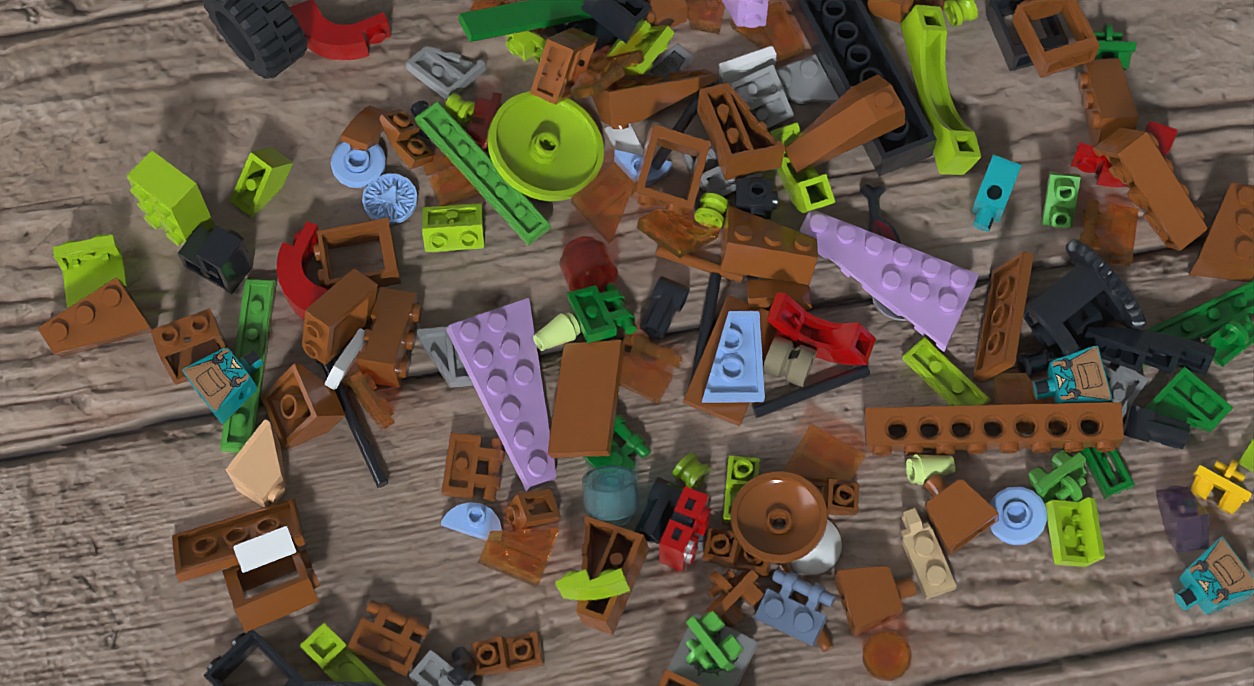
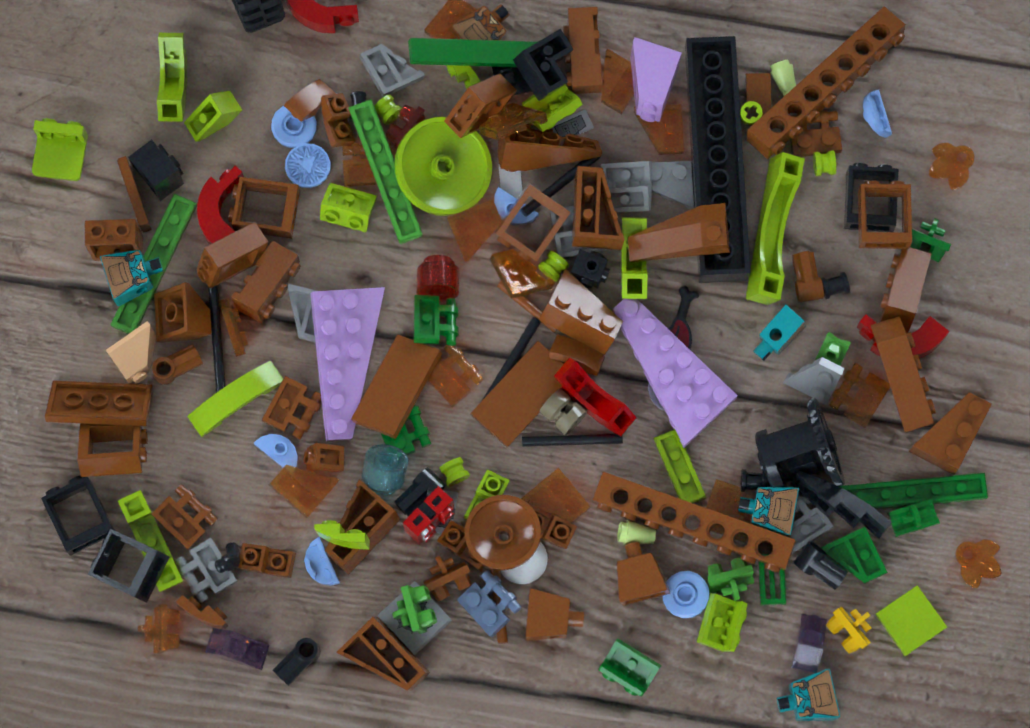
camera: 20 degrees right, 10 degrees up
dark orange wedge [37,277,154,357] -> none
lime brick [126,150,214,246] -> none
white sticker [233,526,296,572] -> none
white tile [325,328,367,390] -> none
yellowish green cone [533,312,581,351] -> none
black piece [640,276,690,339] -> none
light blue wing [701,311,765,403] -> none
white tile [718,46,777,84] -> none
clear orange hair [862,631,912,682] -> none
tan hinge [901,508,957,600] -> none
dark orange tile [973,251,1034,383] -> none
none -> dark orange tile [117,156,152,232]
none -> dark orange piece [152,344,203,385]
none -> lime arch [157,32,187,122]
none -> lime slope [187,361,283,438]
none -> light blue plate [304,537,340,586]
none -> green bracket [598,639,662,697]
none -> light grey wing [783,357,845,405]
none -> dark orange piece [792,251,824,303]
none -> black bush [821,272,850,299]

